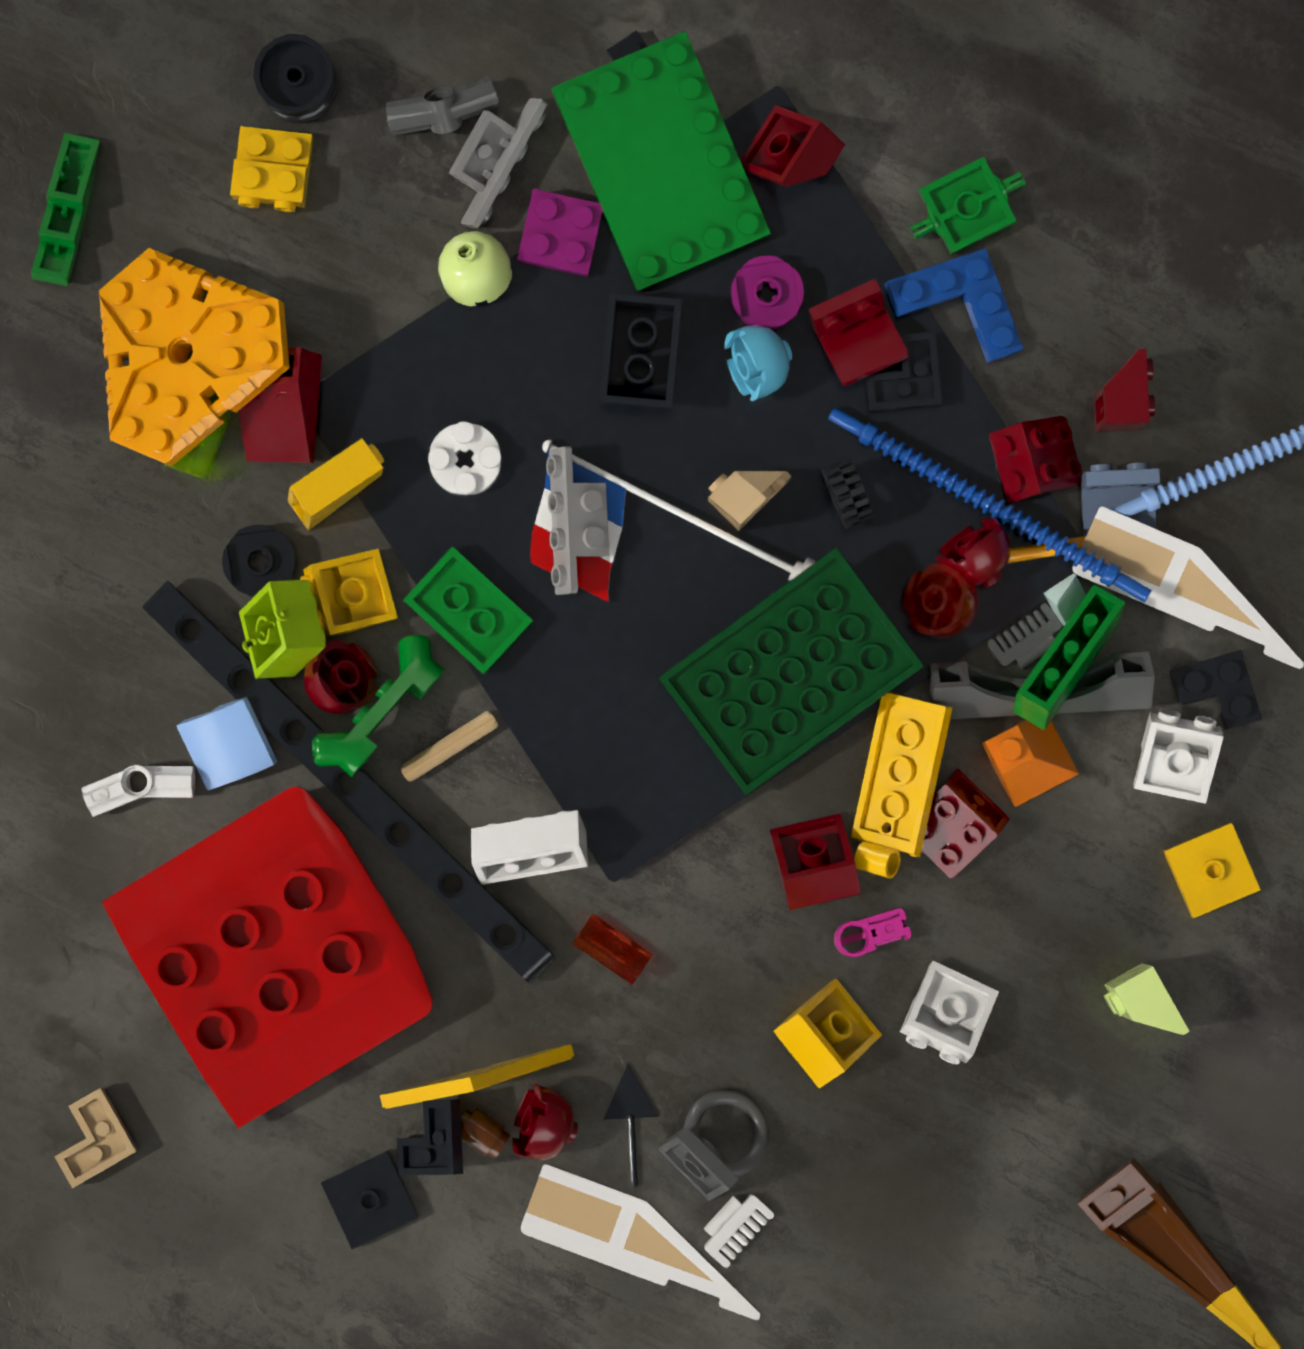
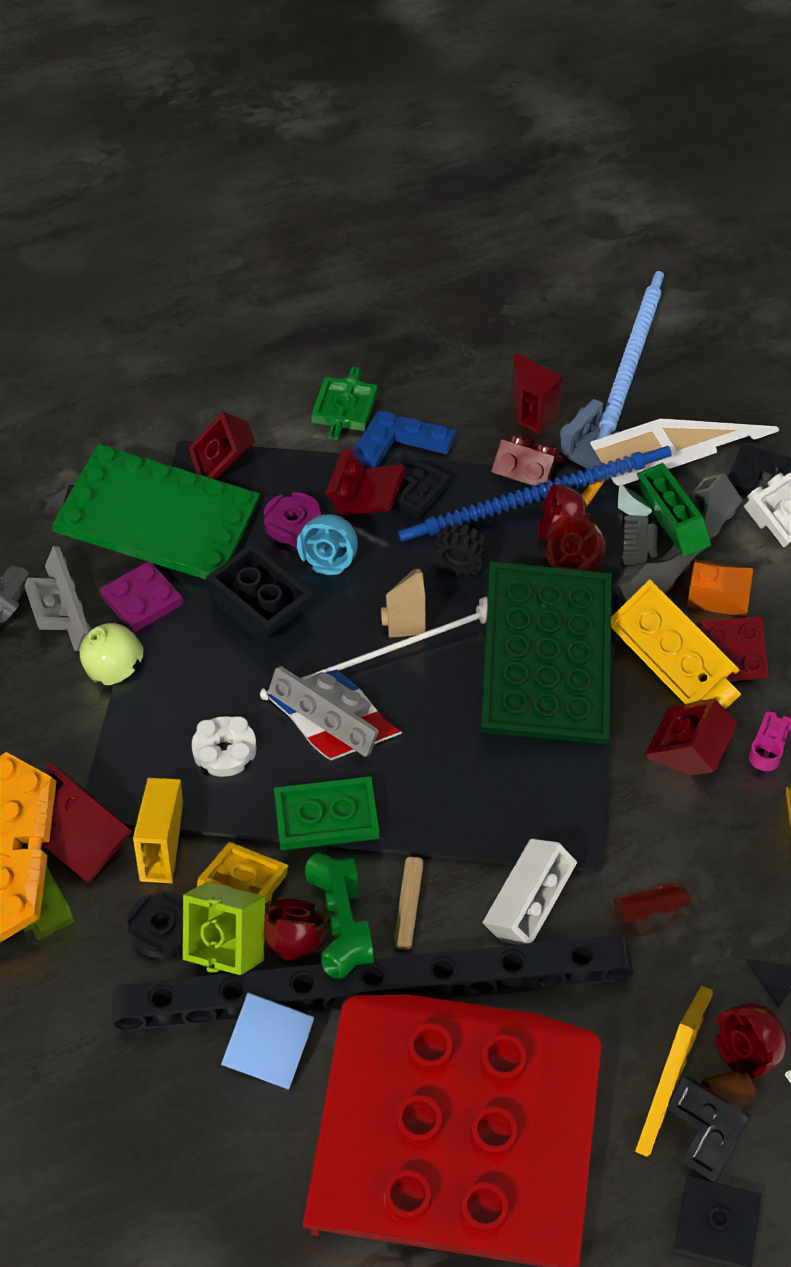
camera: 50 degrees left, 35 degrees down
white piece [81,765,196,817] -> none

